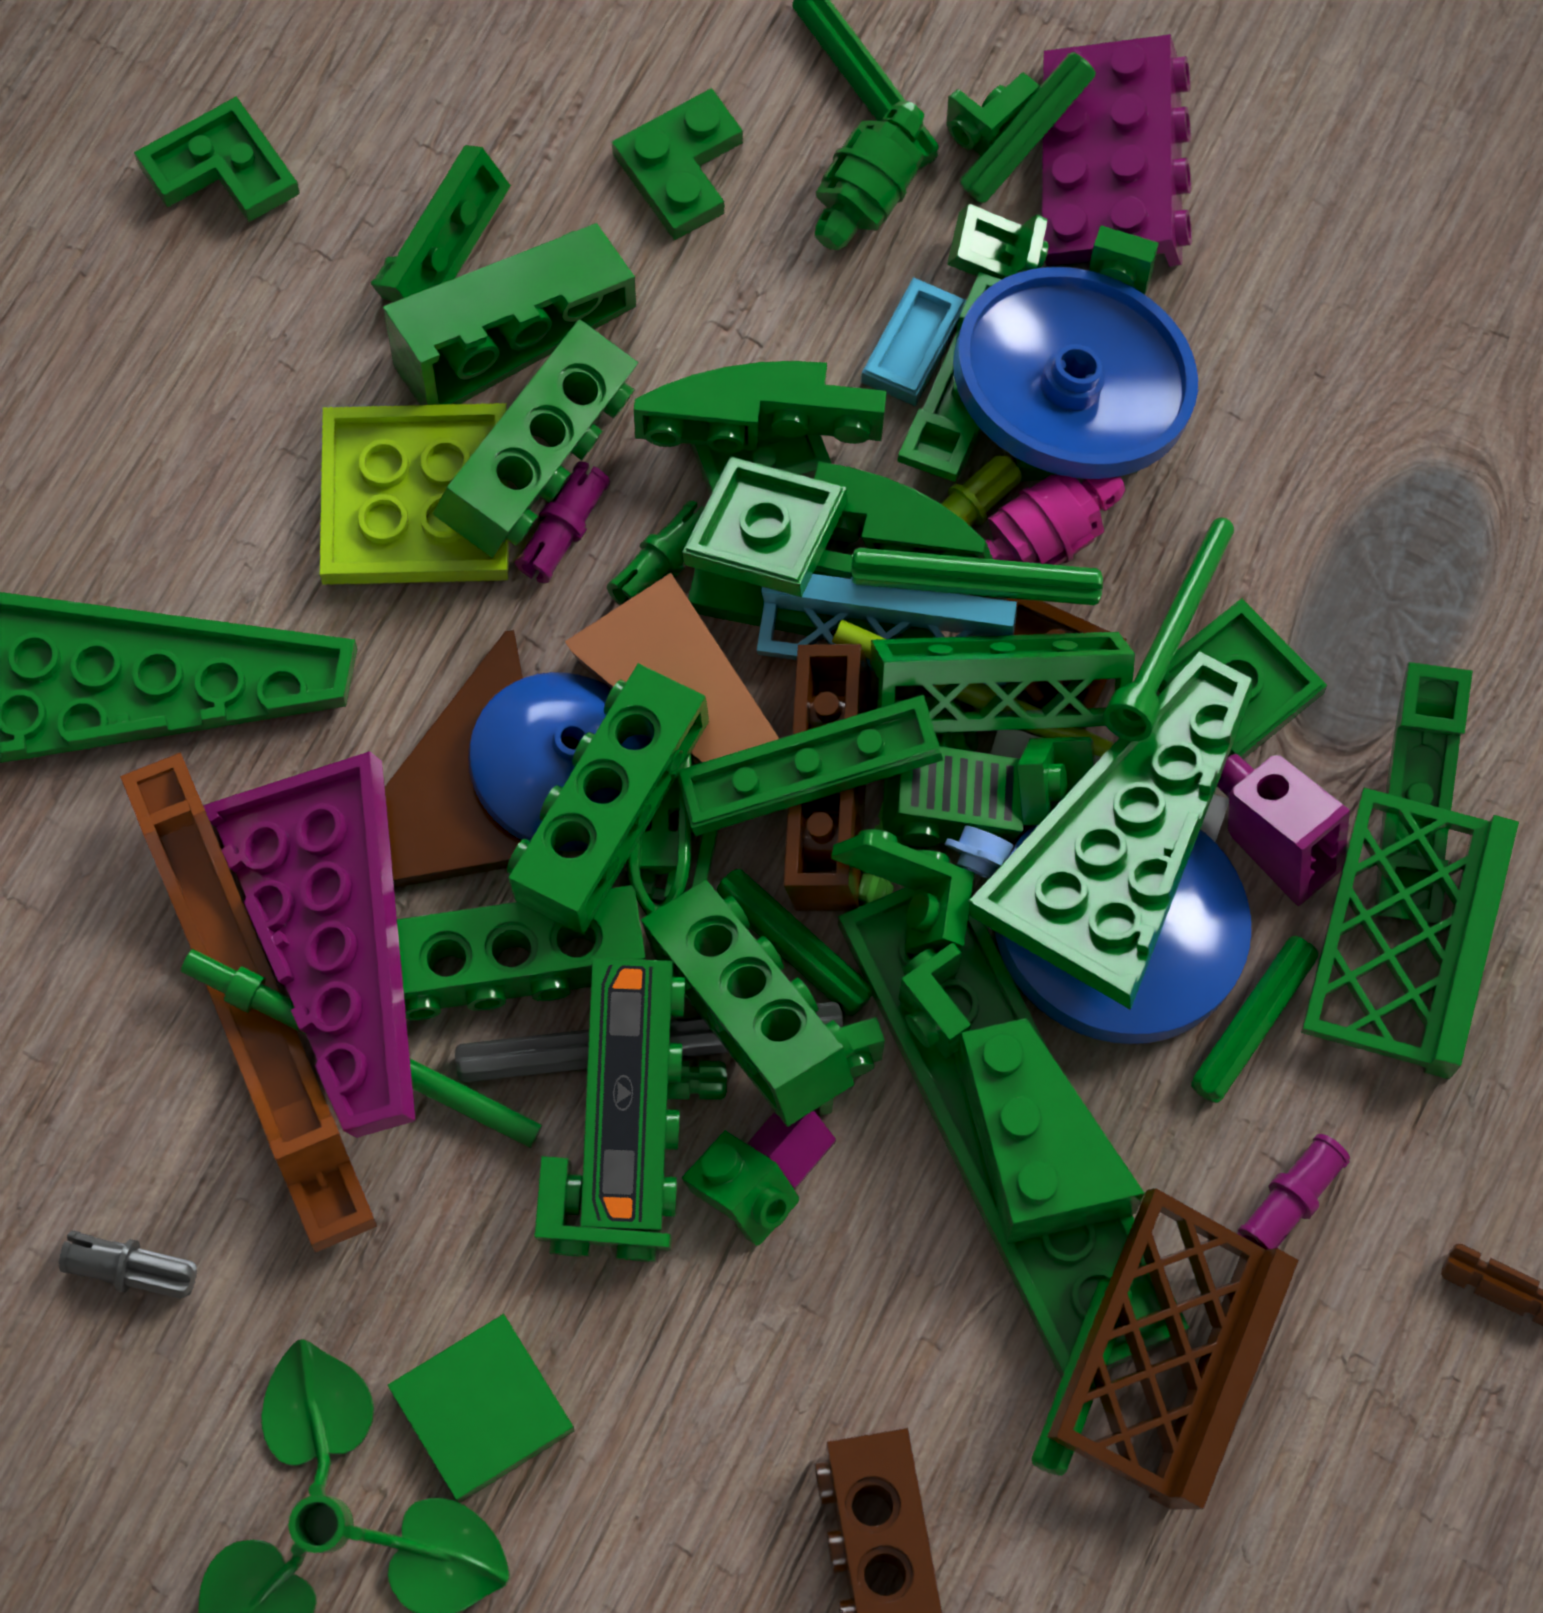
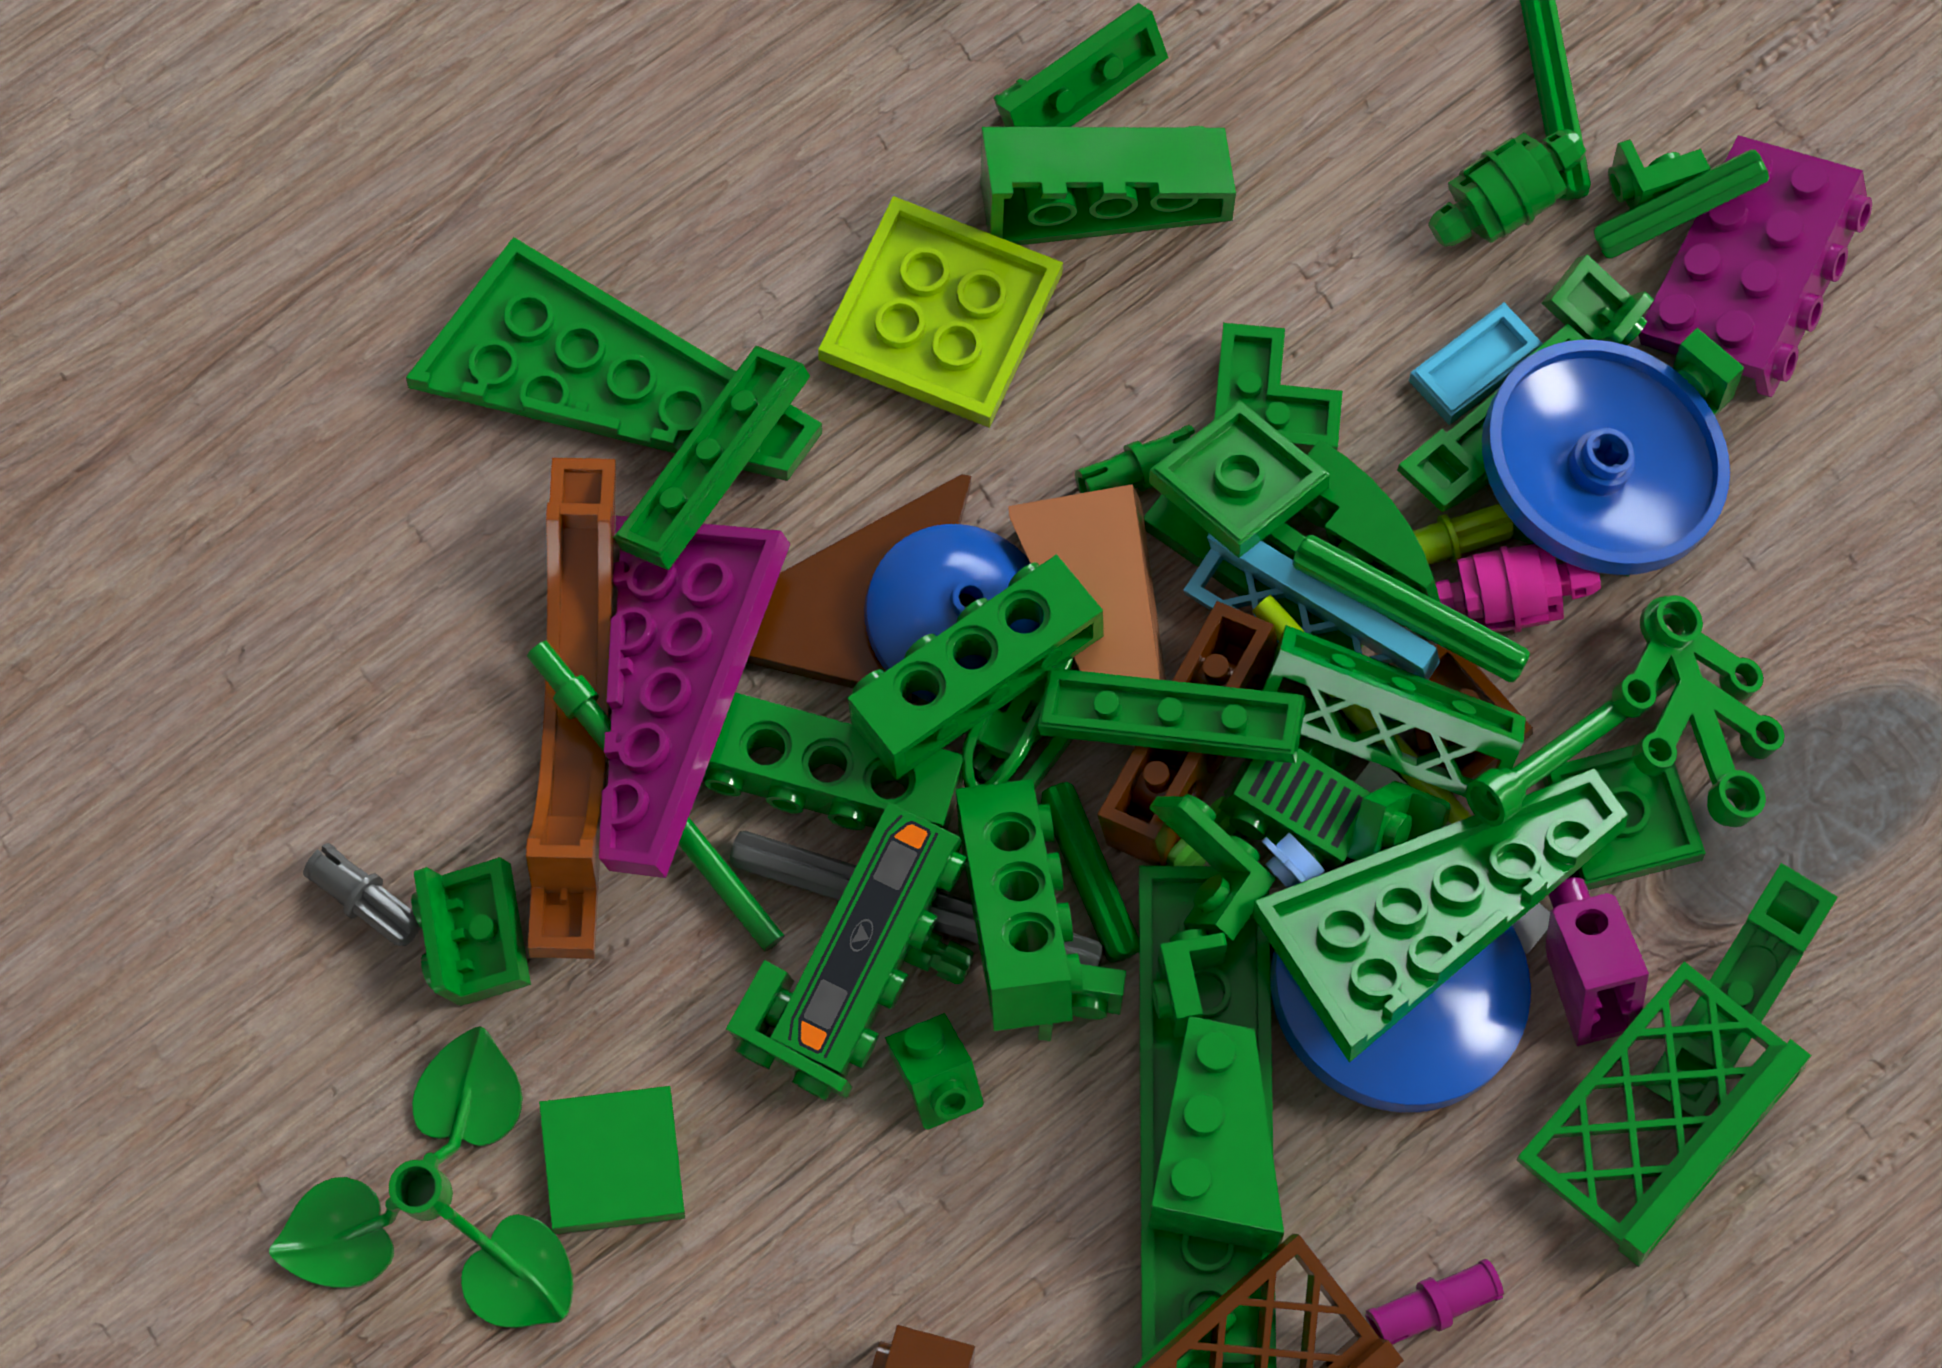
camera: 25 degrees right, 0 degrees up
green brick [432,319,639,558] -> none
magenta pin [515,461,610,584] -> none
green plate [612,88,743,241] -> none
green slope [634,361,887,453] -> none
magenta slope [747,1111,836,1190] -> none
green axle [1191,936,1319,1103] -> none
none -> green bracket [411,857,531,1006]
none -> green tile [613,345,811,570]
none -> green plant [1612,595,1785,827]

